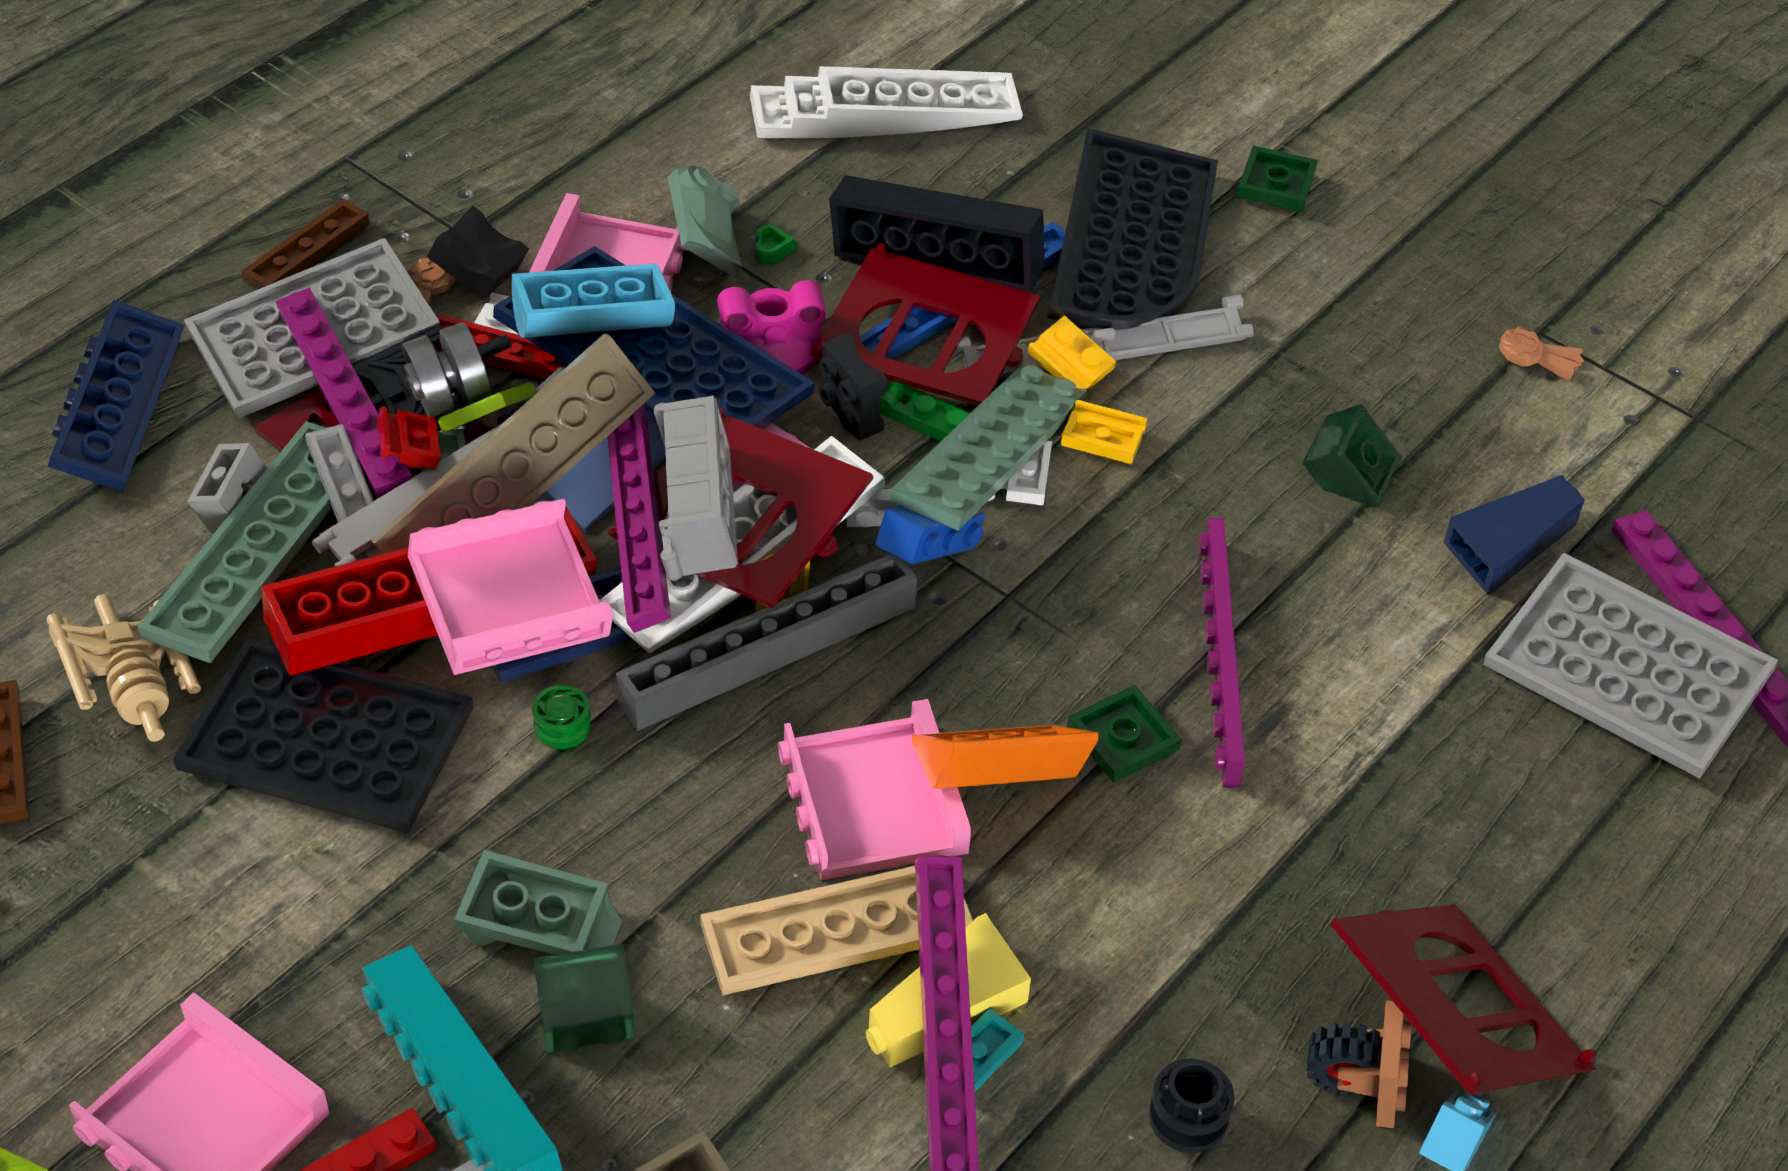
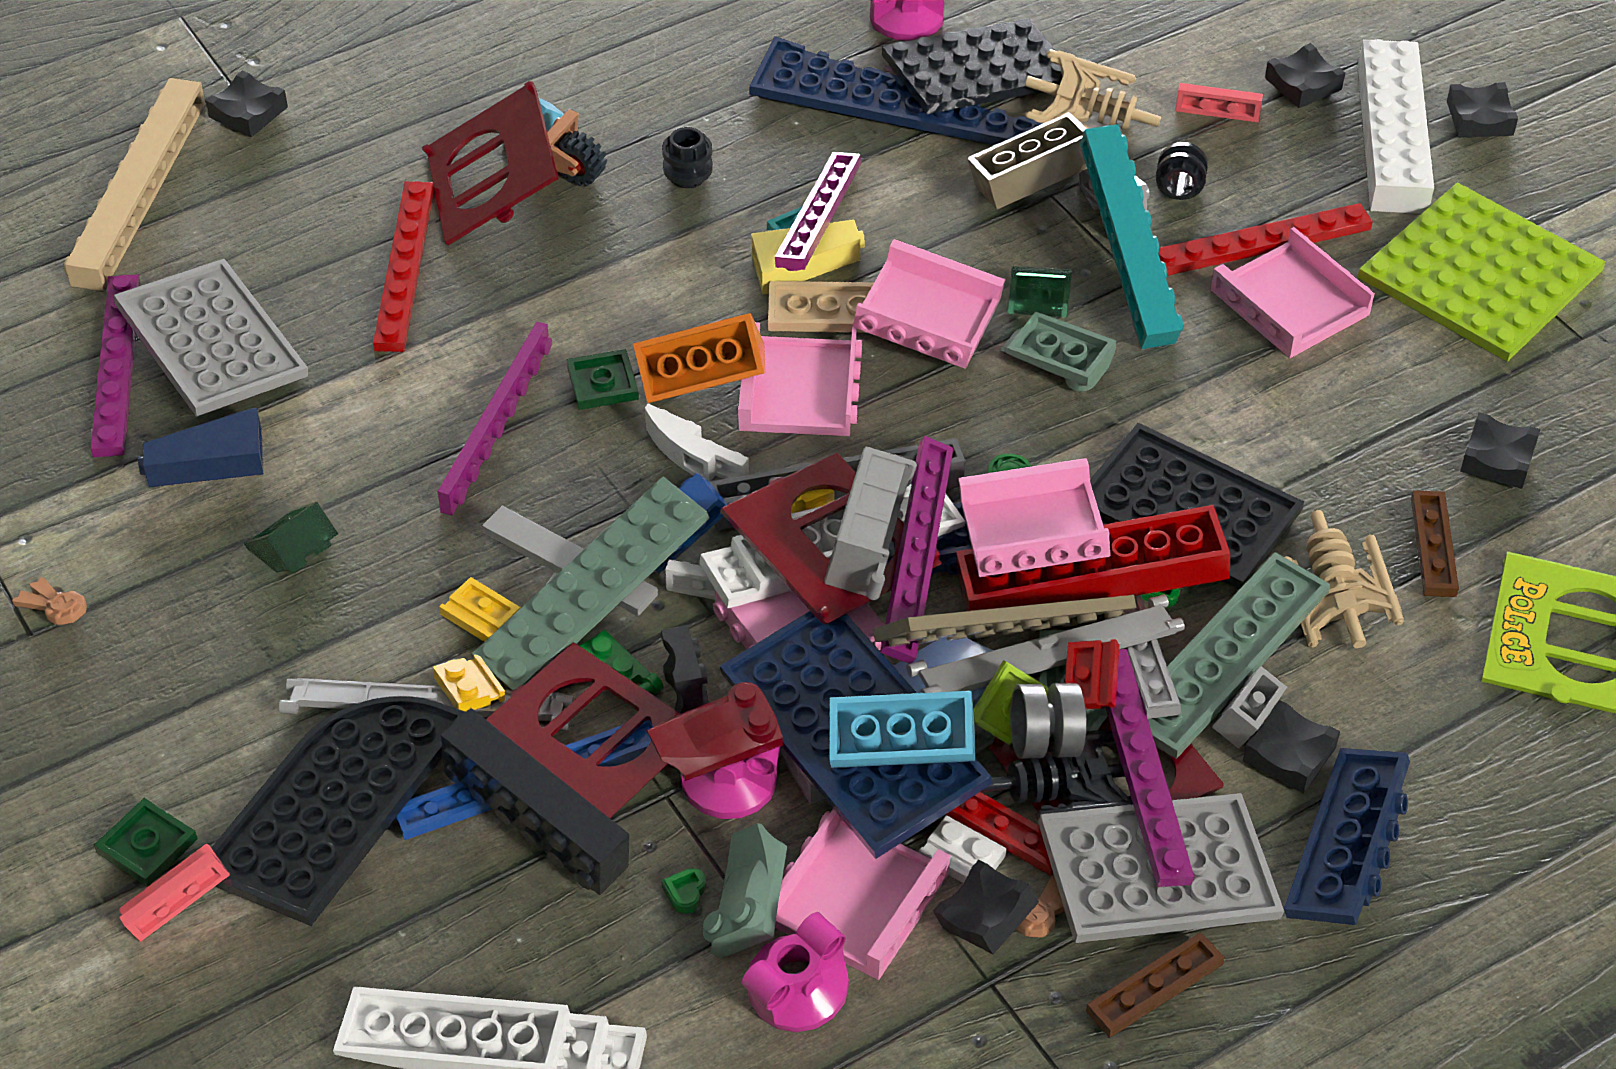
camera: 160 degrees left, 0 degrees up
none -> coral panel [119,844,230,942]
none -> red plate [373,181,434,352]
none -> light grey tile [482,506,658,616]
none -> white slope [645,404,749,481]
none -> dark red slope [646,682,783,781]
none -> dark pink piece [741,912,849,1033]
none -> bright pink panel [853,239,1005,369]
none -> black brick [1243,700,1340,794]

